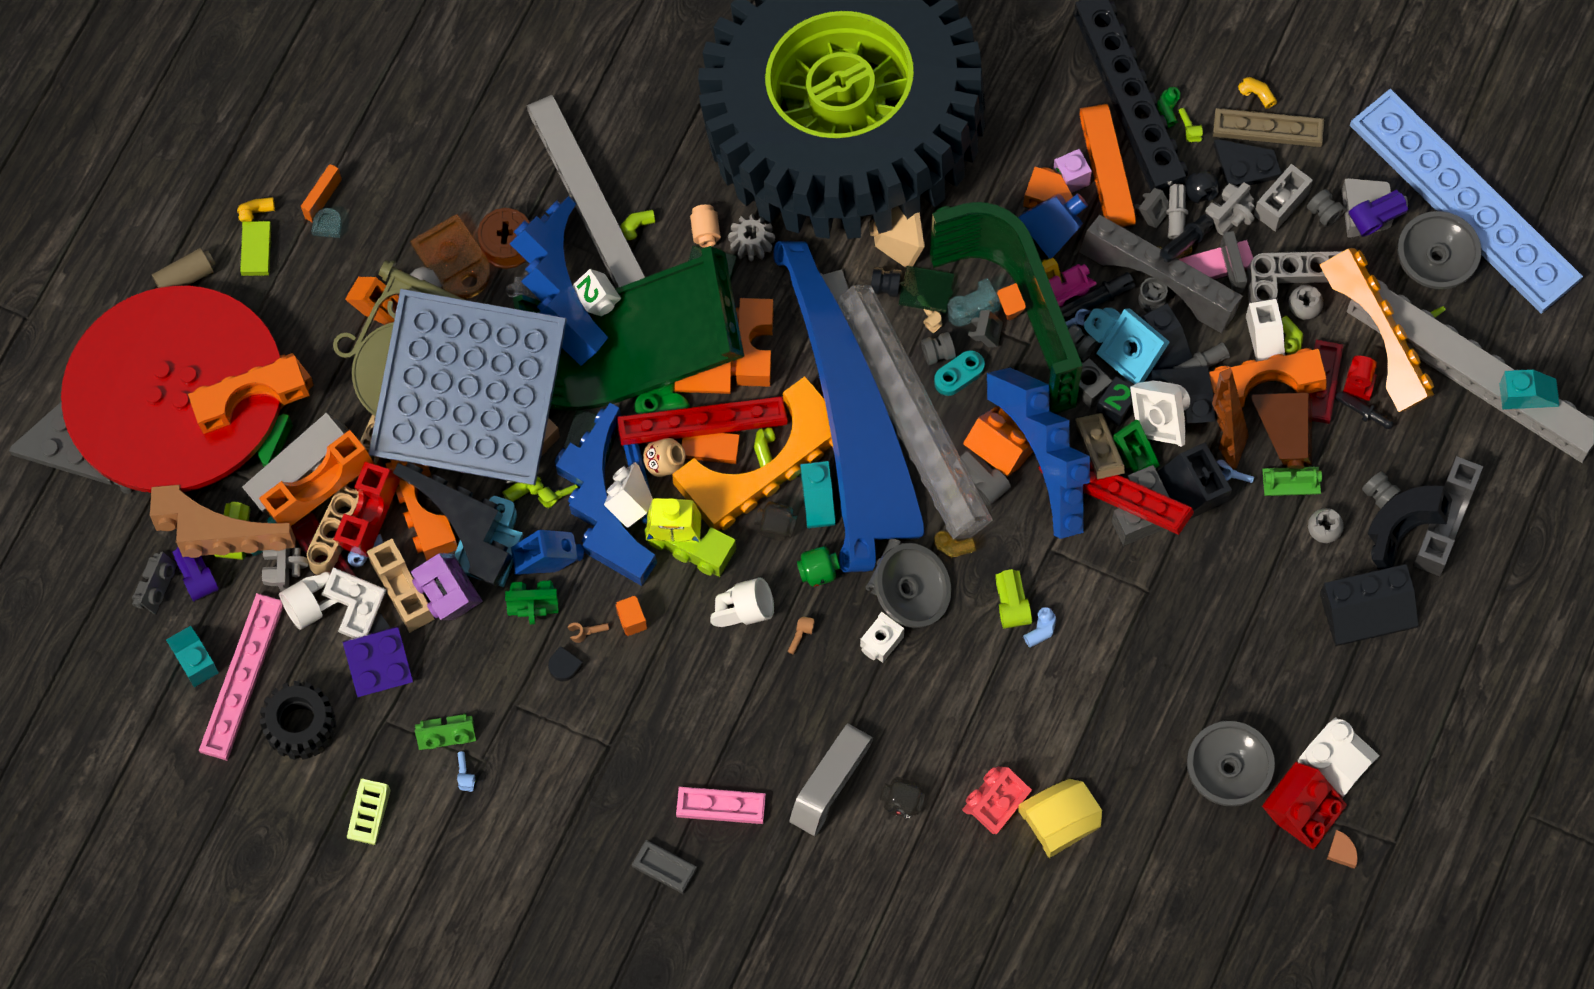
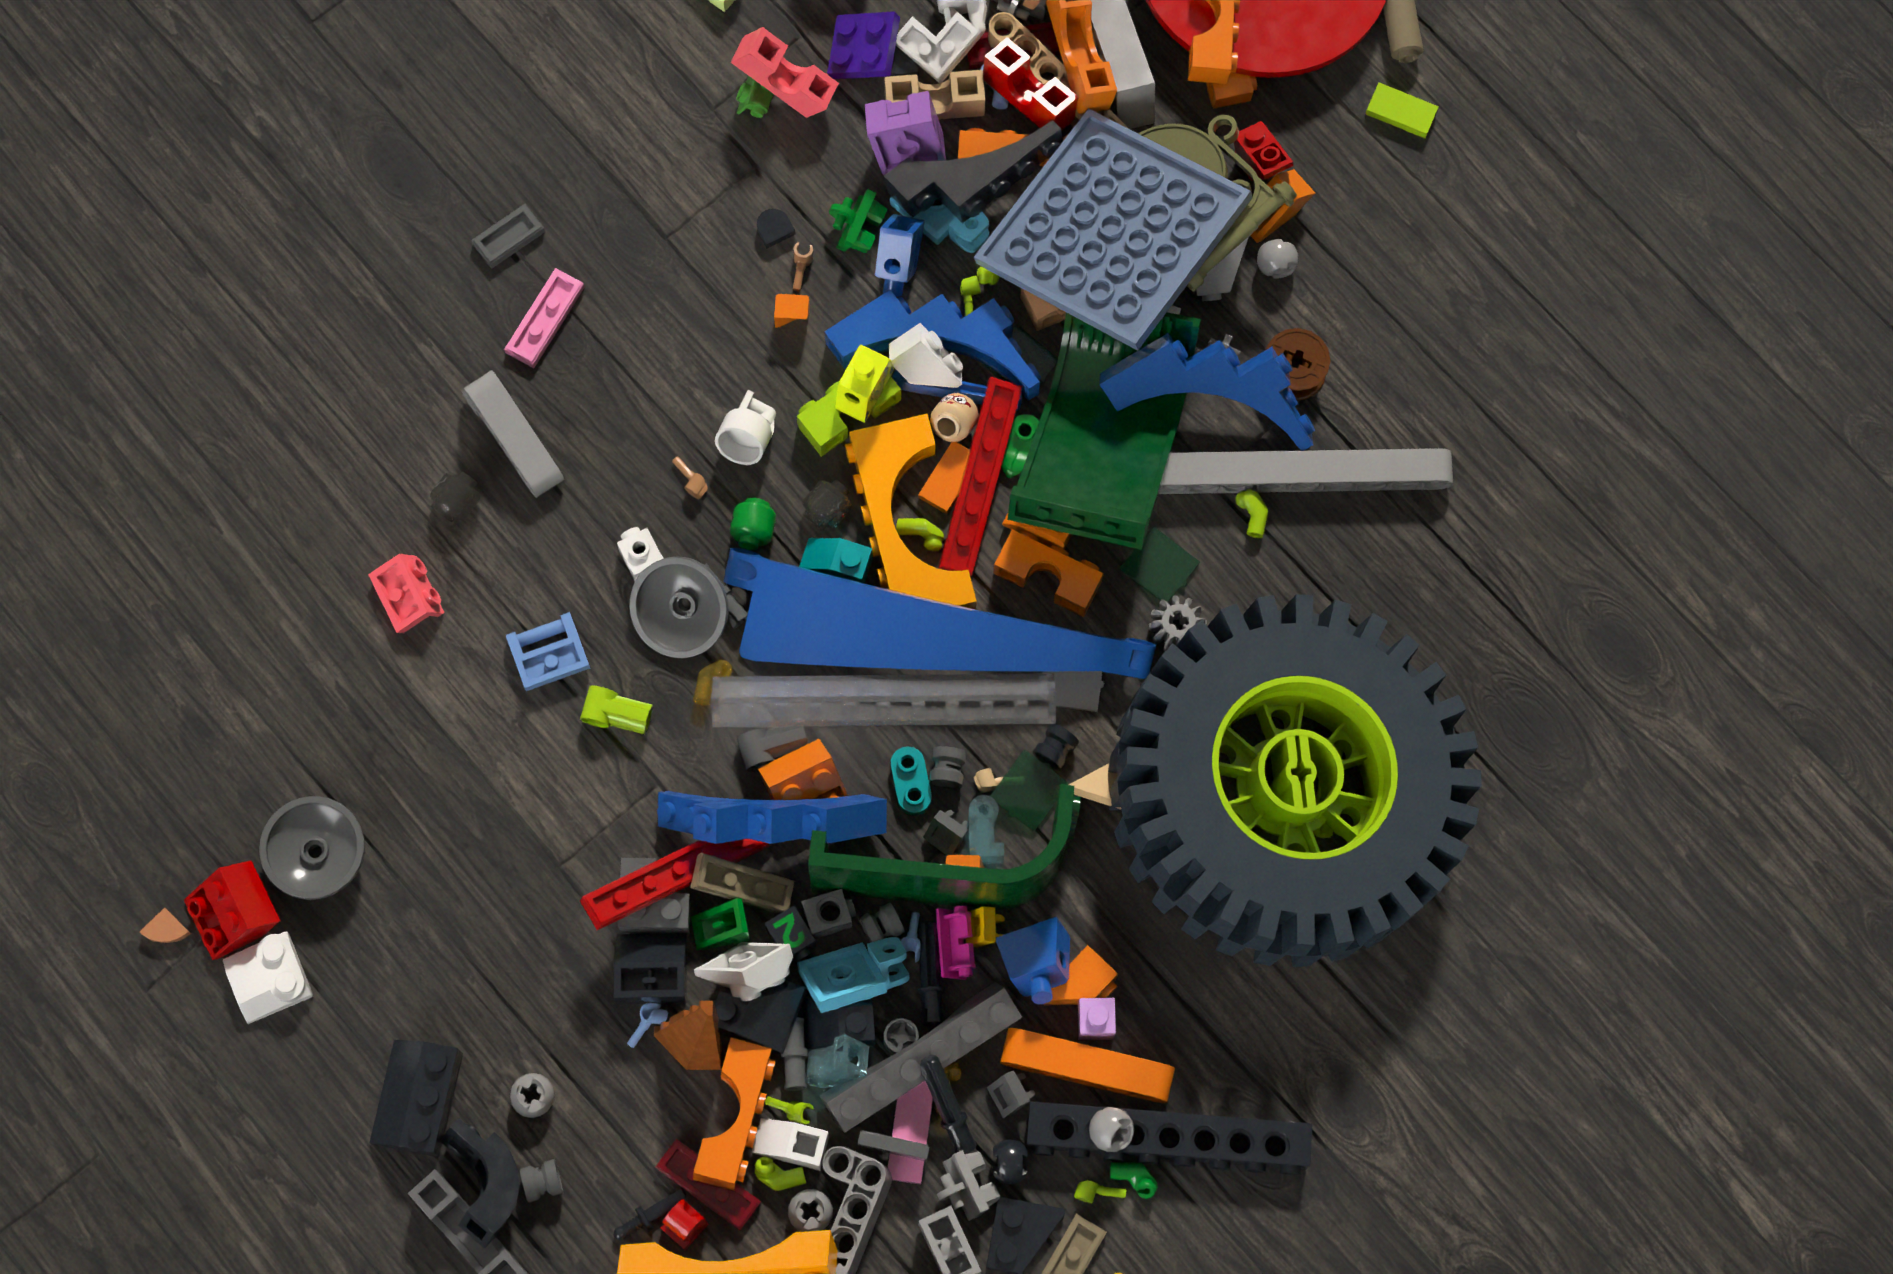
camera: 110 degrees right, 5 degrees up
yellow arm [237,197,275,222] -> none
green slope [257,414,293,467] -> none
orange tile [301,164,342,223] -> none
clear light blue tile [311,208,342,238] -> none
clear orange tile [410,214,490,299] -> none
light blue hand [457,751,475,791] -> none
white brick [572,269,621,316] -> none
light nougat brick [690,204,721,248] -> none
light yellow slope [1018,779,1102,858] -> none
light blue arm [1023,607,1056,648] -> none
light grey axle [1166,184,1188,240] -> none
reddish brown slope [1252,393,1312,469] -> none
bright green hinge [1262,467,1322,496] -> none
none -> medium blue plate [506,612,590,691]
none -> coral arch [730,27,839,118]
none -> lime hand [765,1096,814,1124]
none -> clear light blue leg [806,1034,869,1088]
none -> light grey piece [1089,1107,1134,1152]
none -> red slope [1234,121,1294,181]

